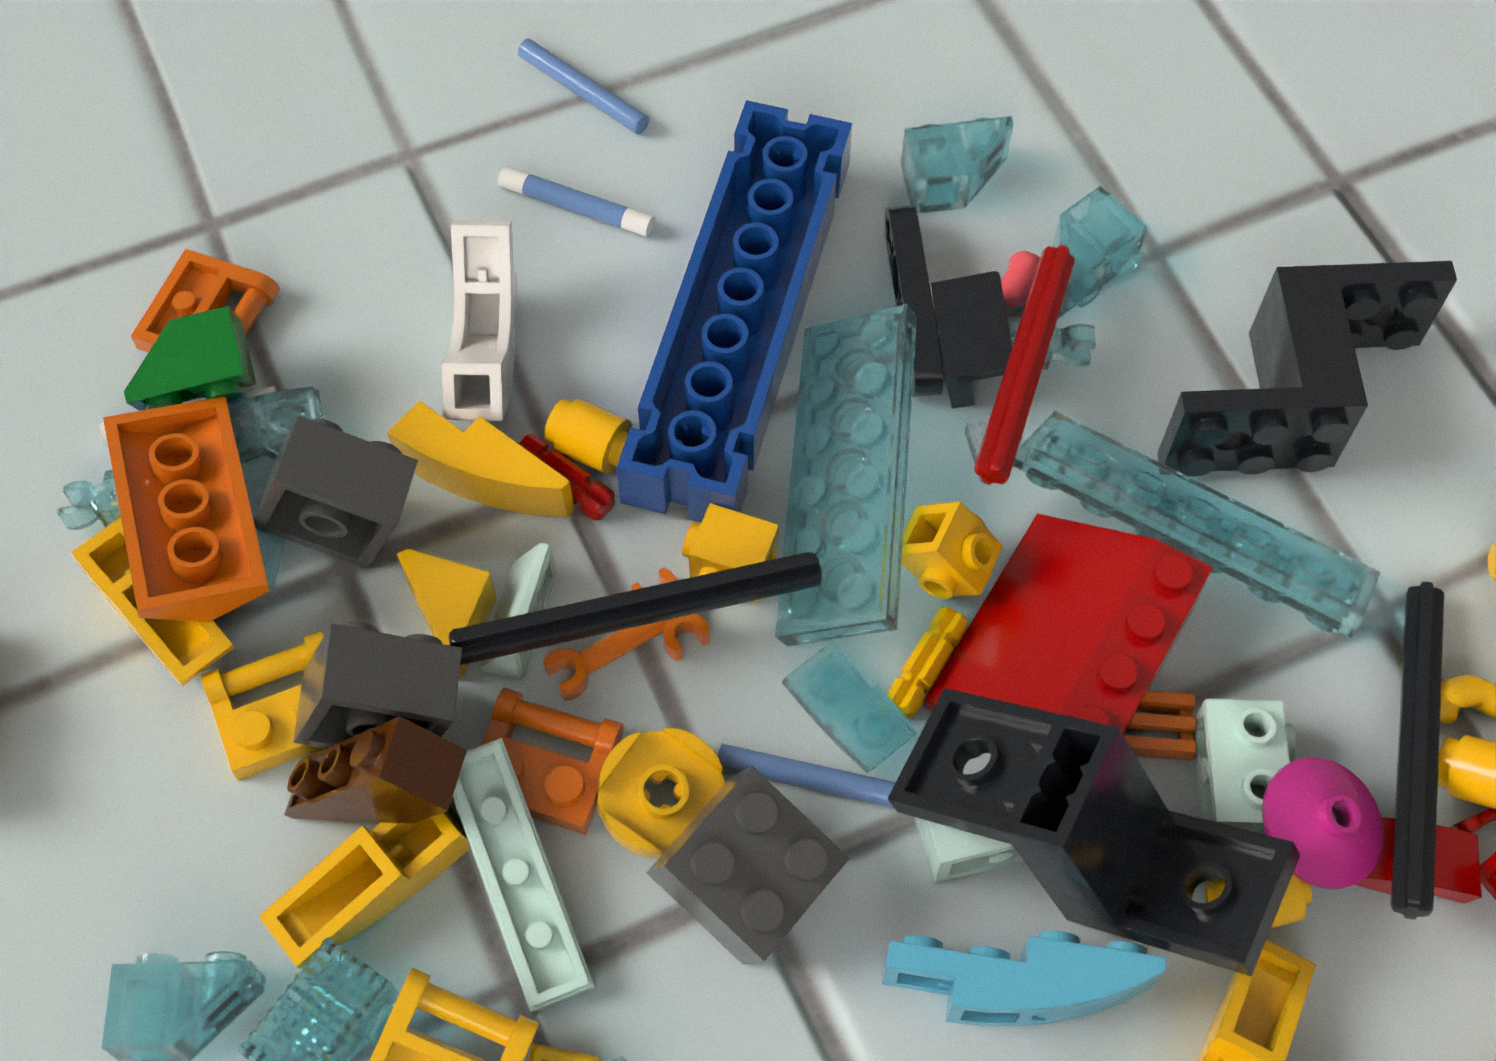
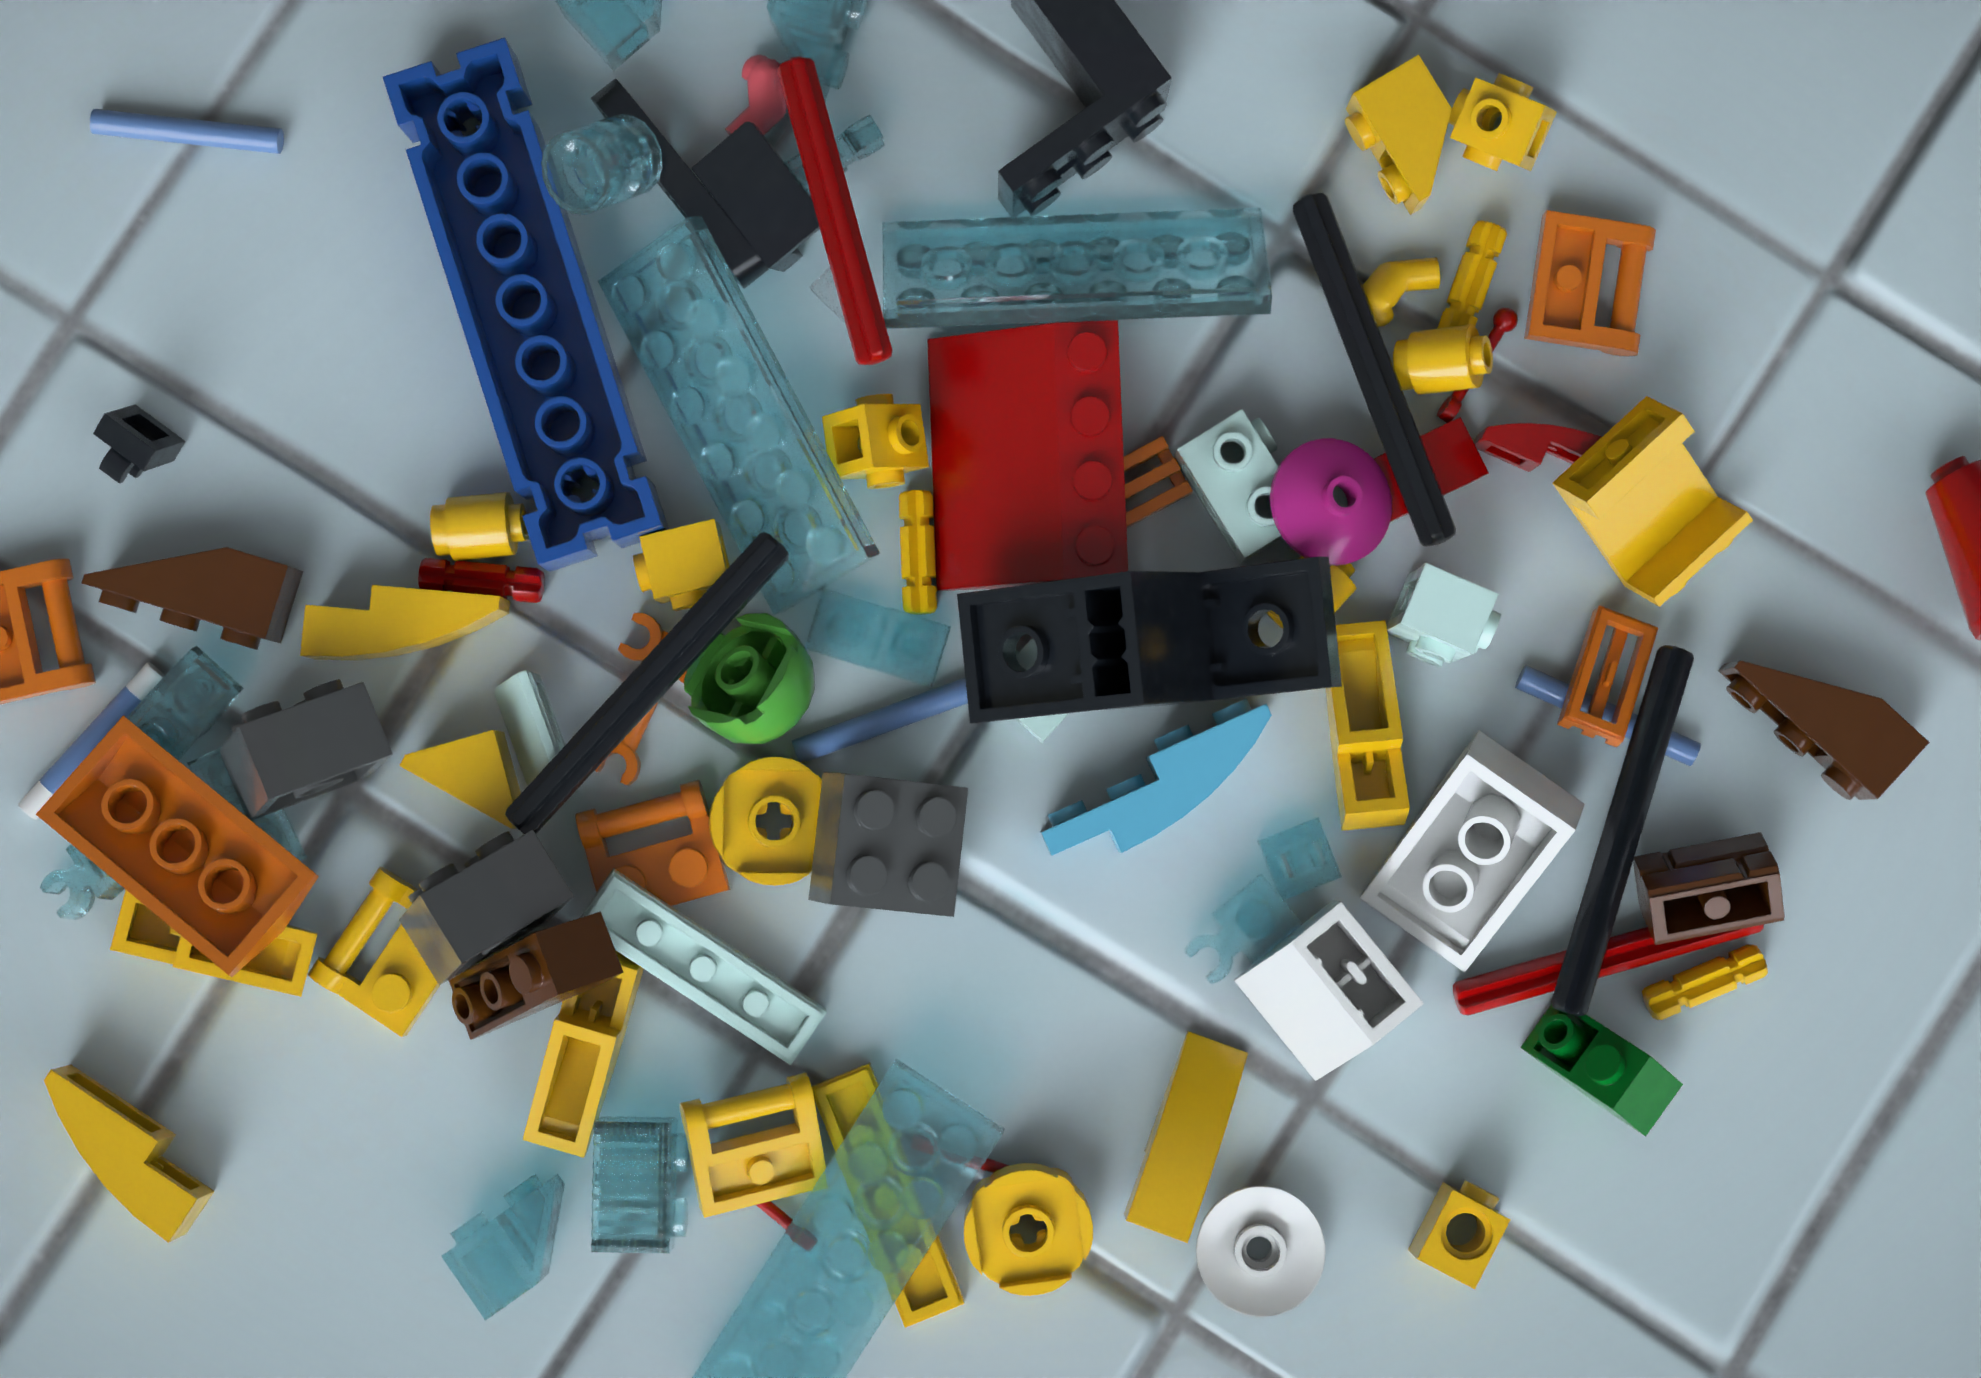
camera: 30 degrees left, 25 degrees up
green slope [124,306,257,411] -> none
white arch [441,220,517,421] -> none
medium blue bar [498,166,655,237] -> none
none -> reddish brown slope [81,547,303,650]
none -> black tile [93,404,186,484]
none -> clear light blue wheel [541,114,663,215]
none -> bright green cylinder [684,613,815,744]
none -> light aqua brick [1386,563,1501,667]

